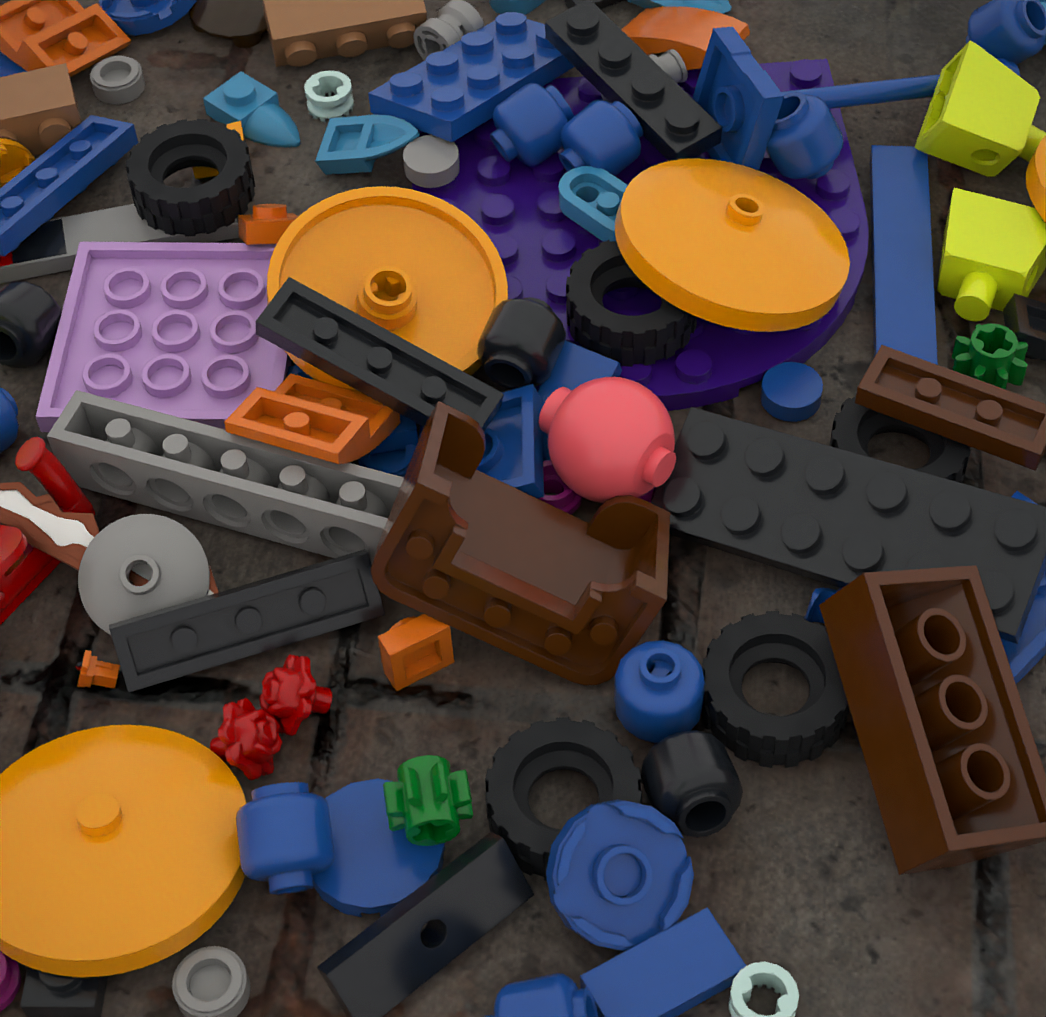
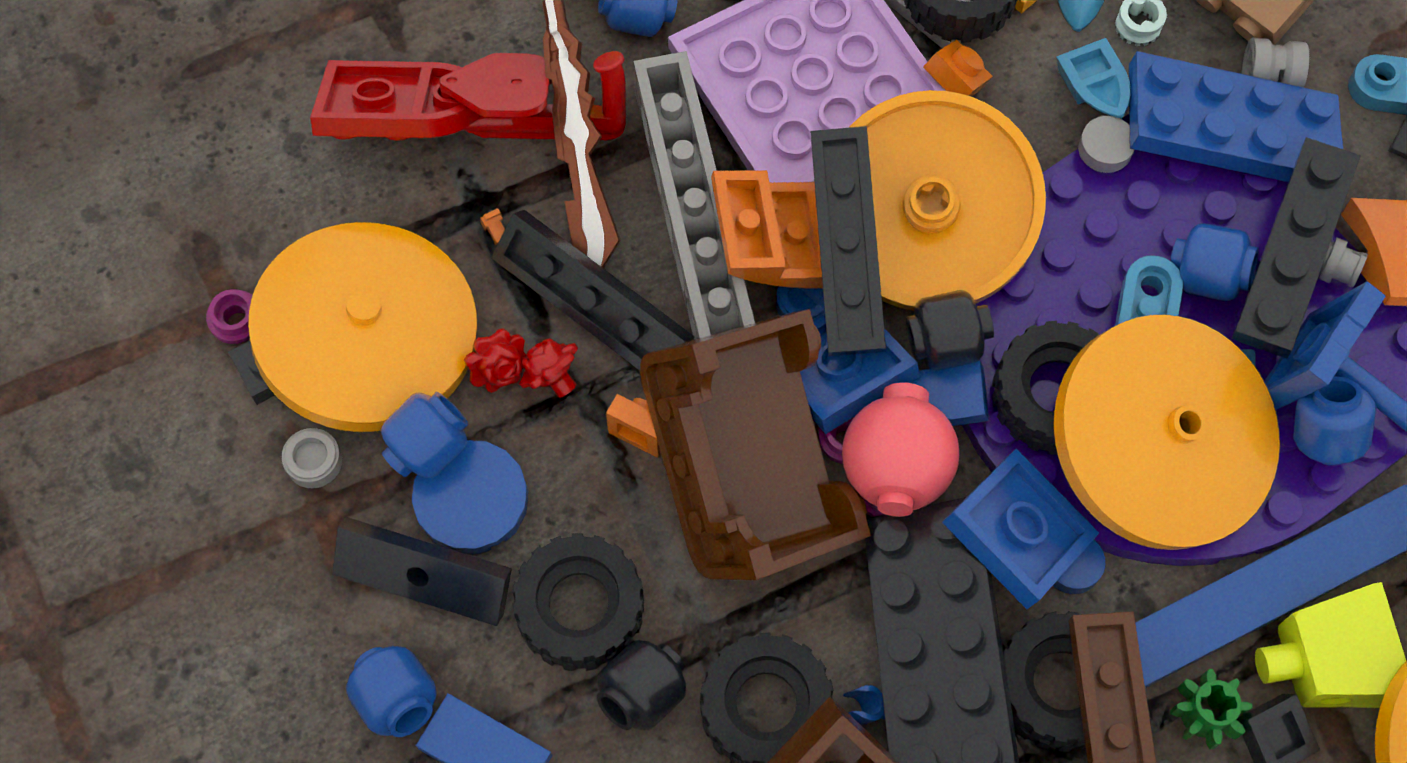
camera: 55 degrees right, 15 degrees up
light grey dish [78,514,210,635] -> none
green gear [383,755,474,846] -> none
blue head [490,83,574,167] -> none
blue tile [546,799,694,951] -> none
blue head [614,640,705,743] -> none
none -> blue tile [942,449,1099,609]

